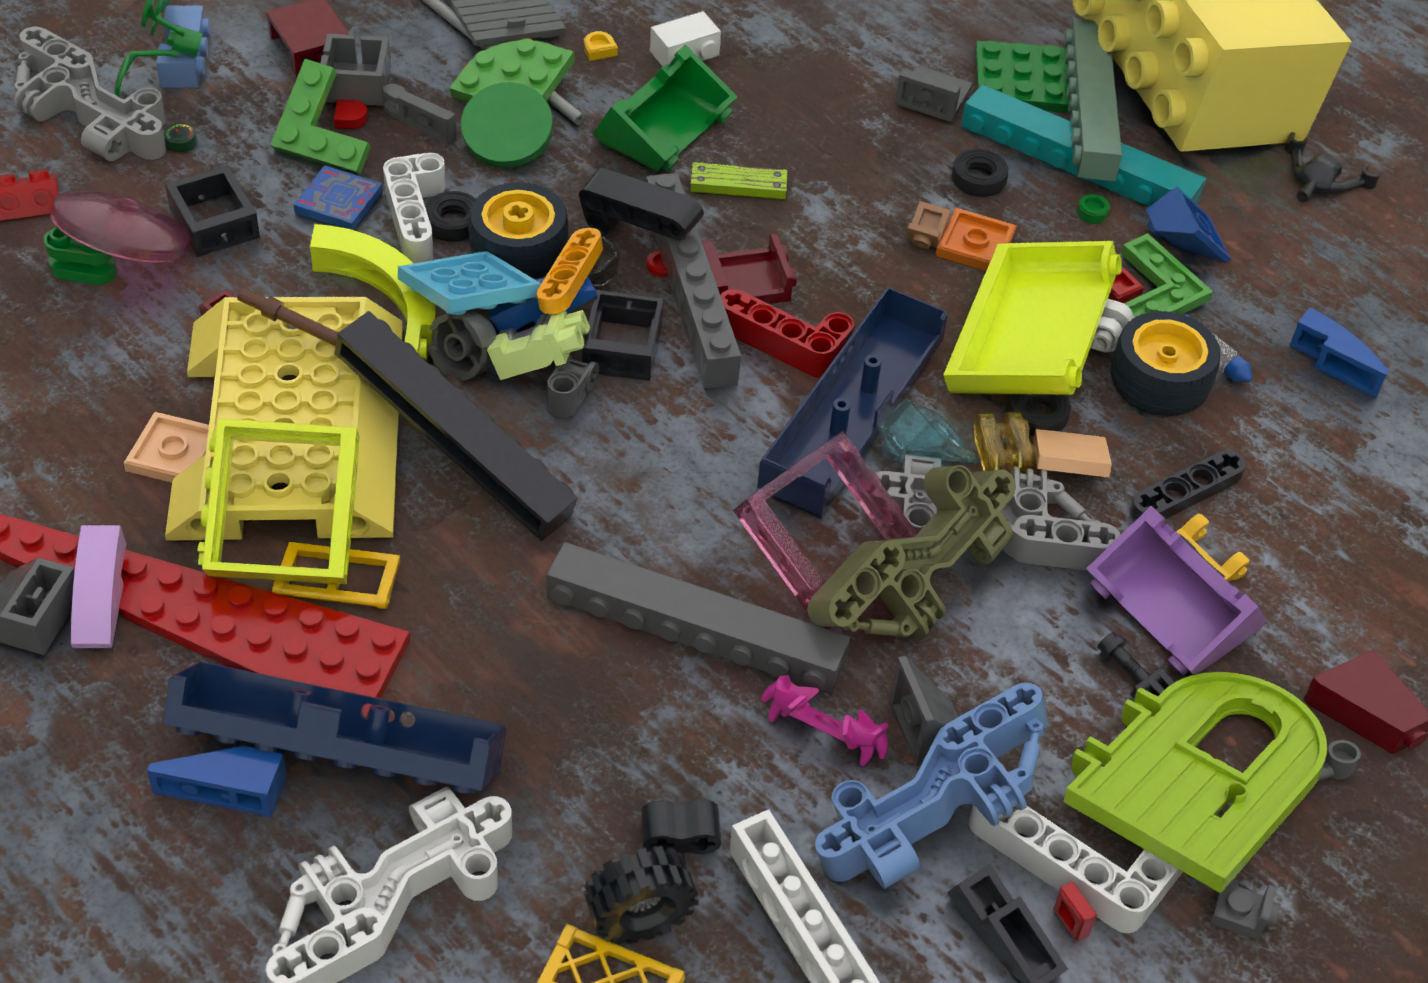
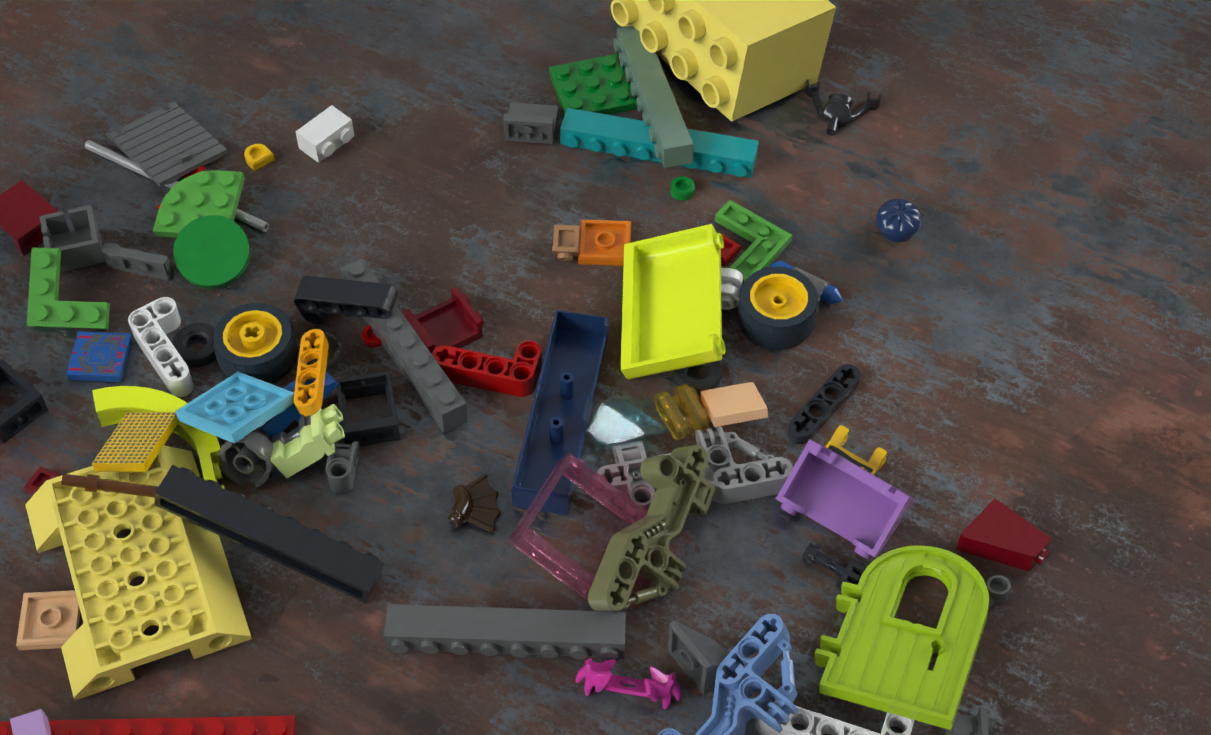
camera: 15 degrees left, 5 degrees up
neon yellow window [197,418,360,585] -> none
yellow window [272,542,400,609] -> none
red tile [334,99,368,129] -> none
green windscreen [592,44,738,172] -> none
lime tile [690,162,787,199] -> none
black tyre [952,148,1009,197] -> none
blue slope [1146,187,1231,263] -> none
blue slope [1290,307,1388,398] -> none
none -> yellow tile [92,412,179,472]
none -> dark brown arm [448,474,501,533]
none -> dark blue piece [876,199,922,242]

